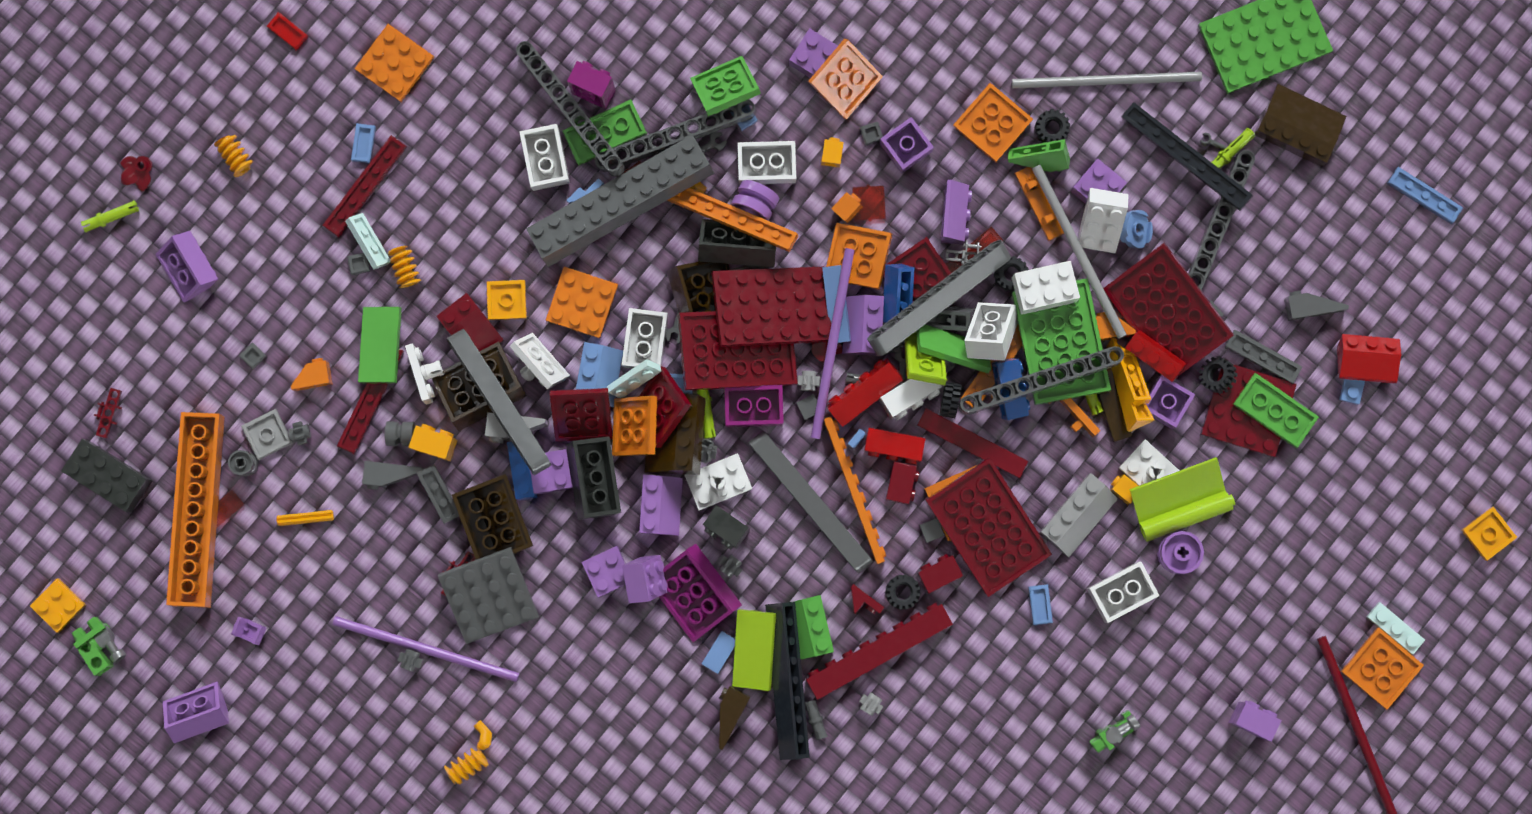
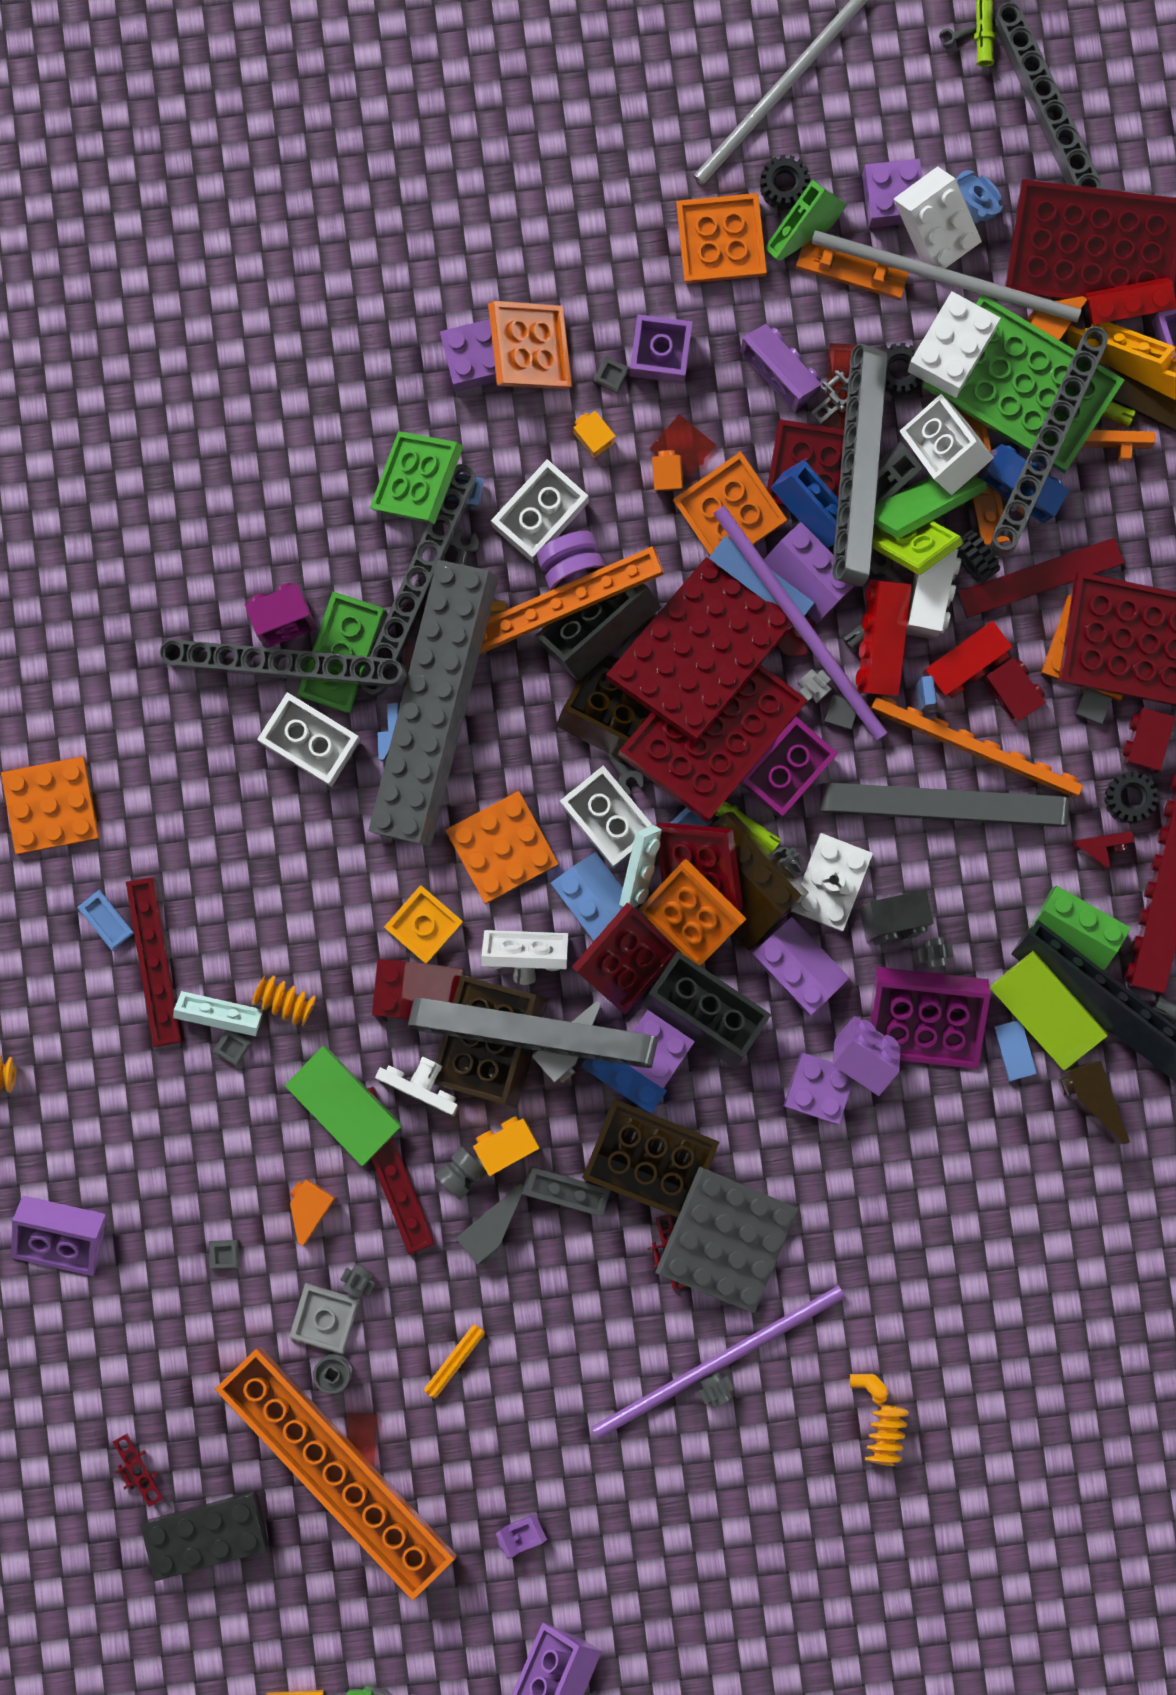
camera: 50 degrees left, 0 degrees up
black plate [1121,102,1253,211] -> none

